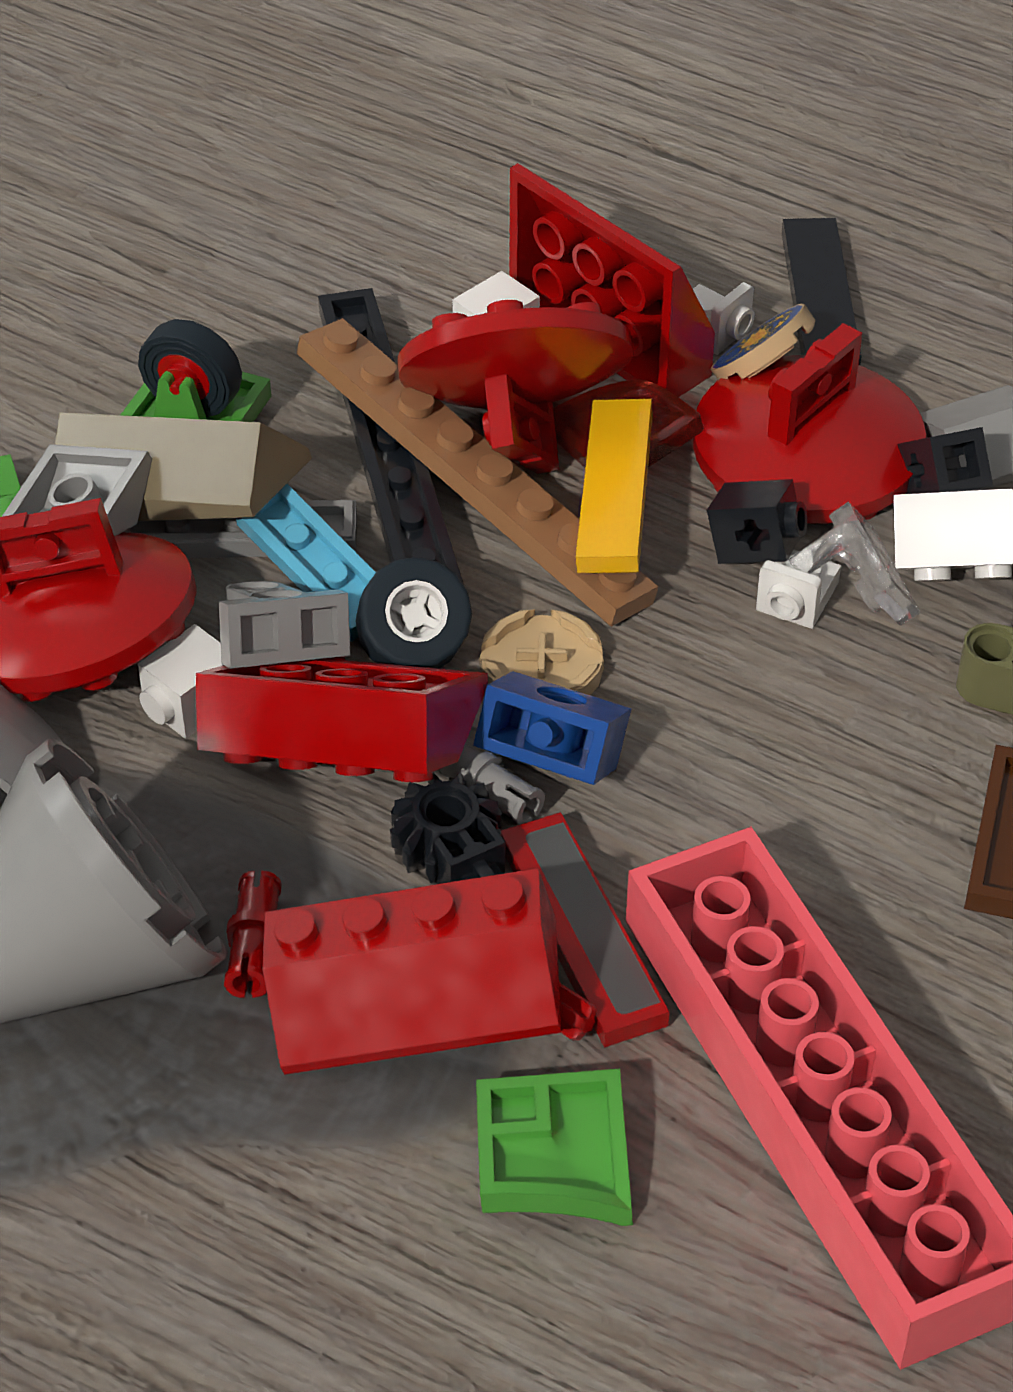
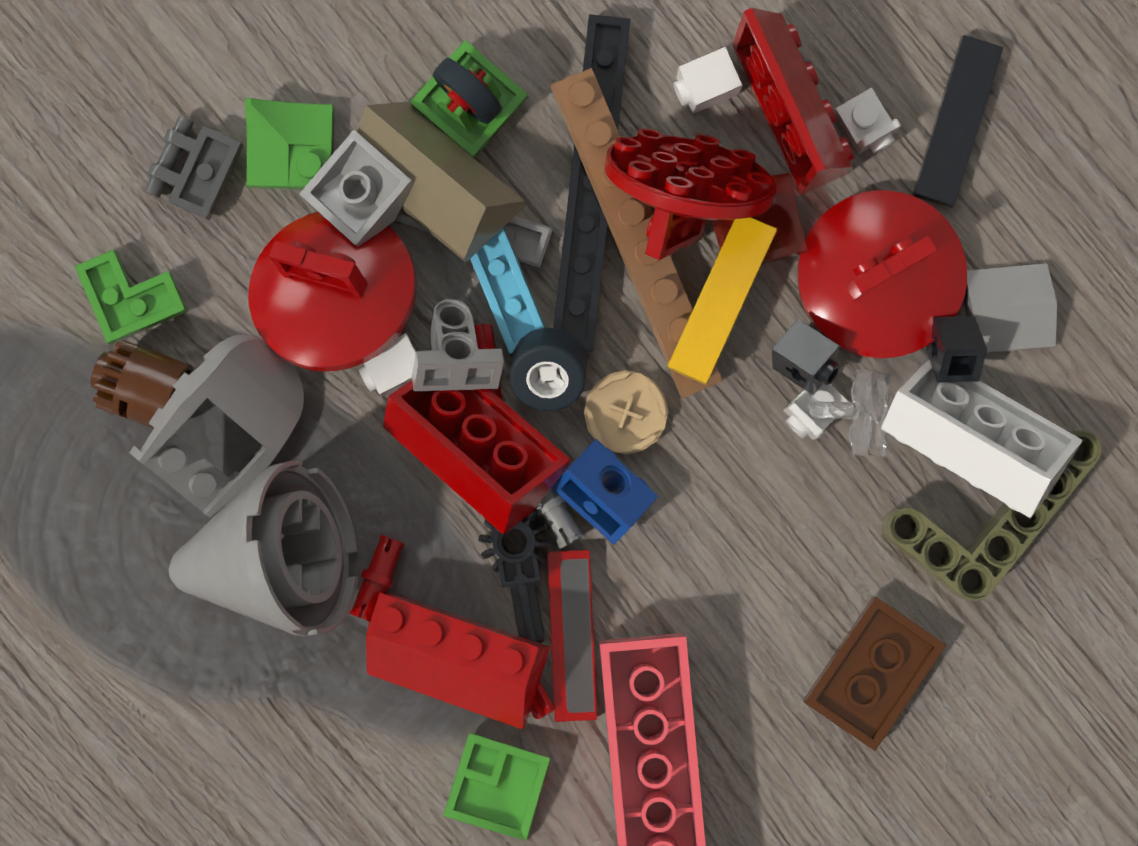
camera: 25 degrees right, 40 degrees up
tan tile [711,304,816,380] -> none

